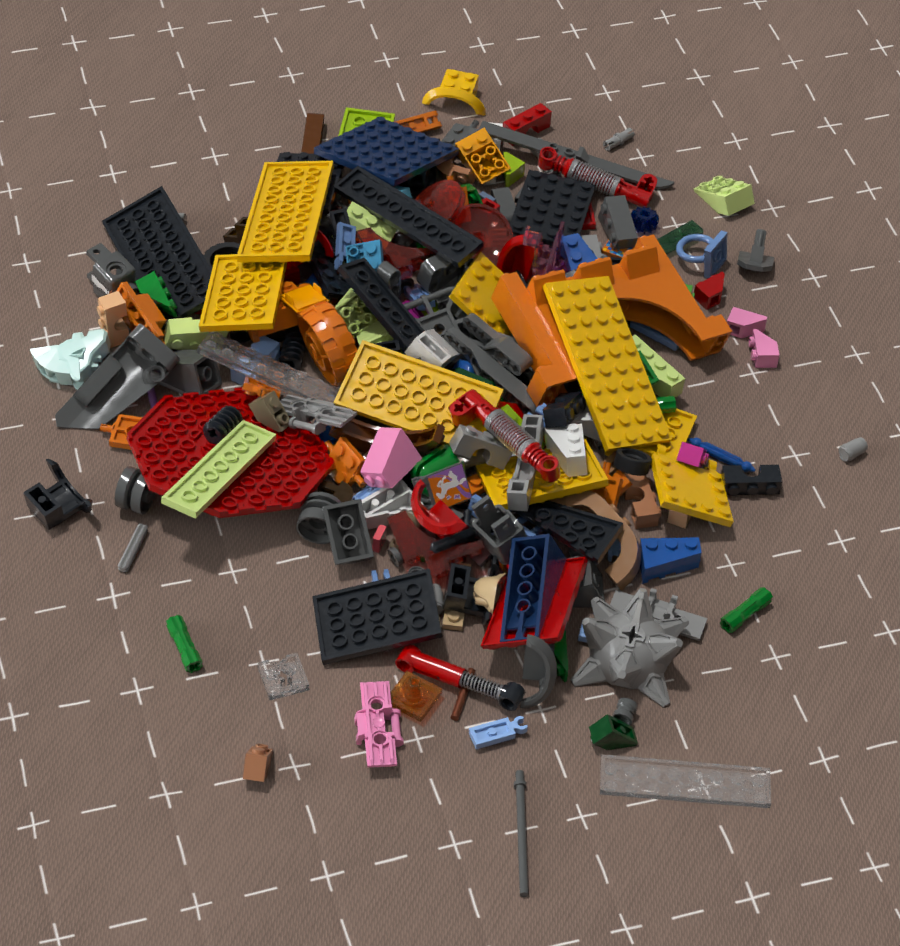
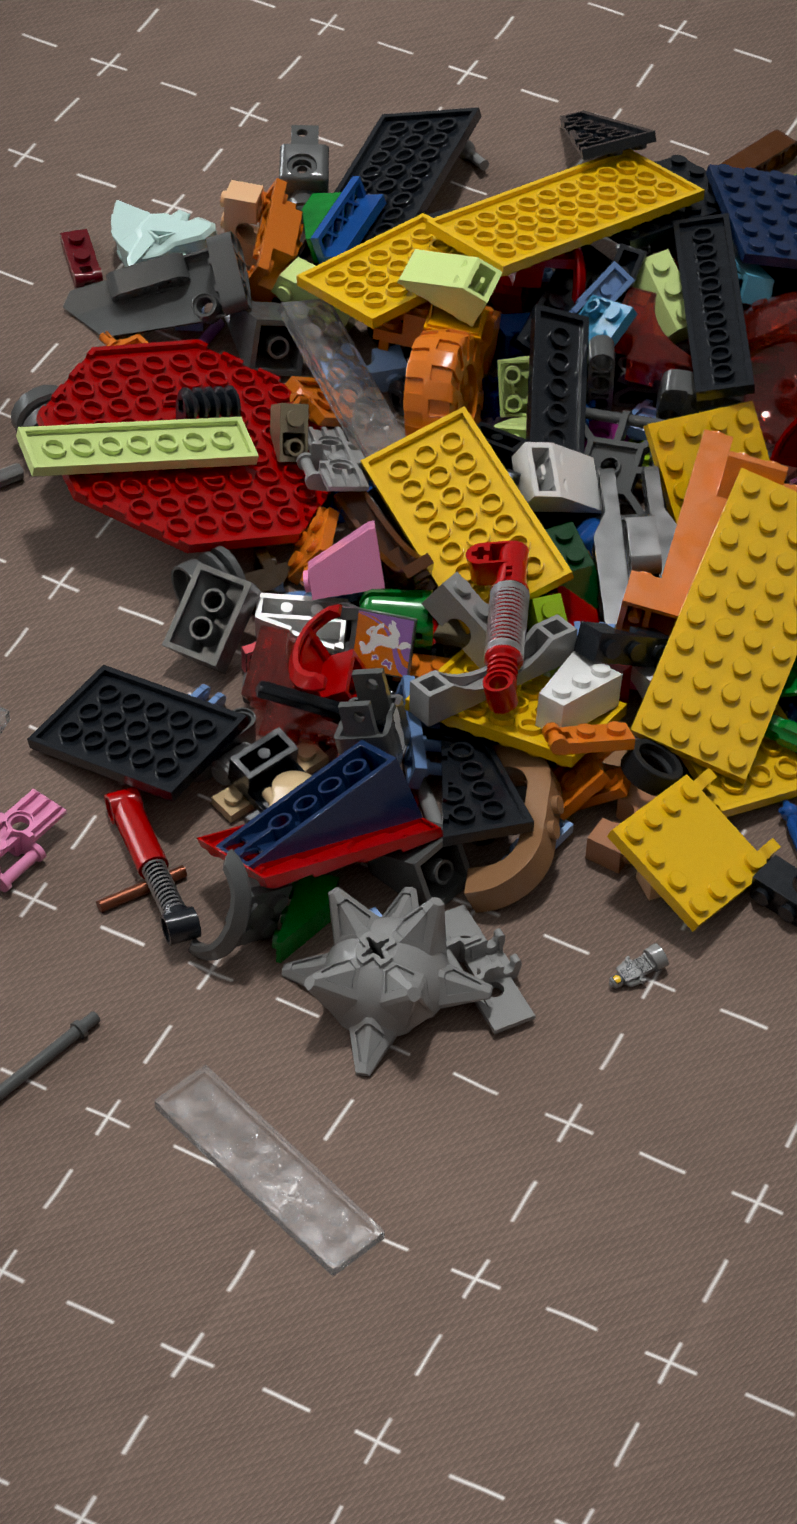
camera: 45 degrees right, 0 degrees up
clear orange plate [390,671,442,722] -> none
light blue plate [468,716,528,749] -> none
dark green slope [589,714,638,750] -> none
dark grey wheel [612,698,638,725] -> none
blue wedge [640,537,702,584] -> none
dark pink brick [677,442,709,468] -> none
green axle [720,587,773,633] -> none
none -> dark red plate [60,229,103,288]
none -> blue fence [310,176,386,264]
none -> yellowish green slope [397,249,503,327]
none -> orange plate [541,721,635,755]
none -> black wing [560,110,657,160]
none -> light grey piece [609,943,669,989]

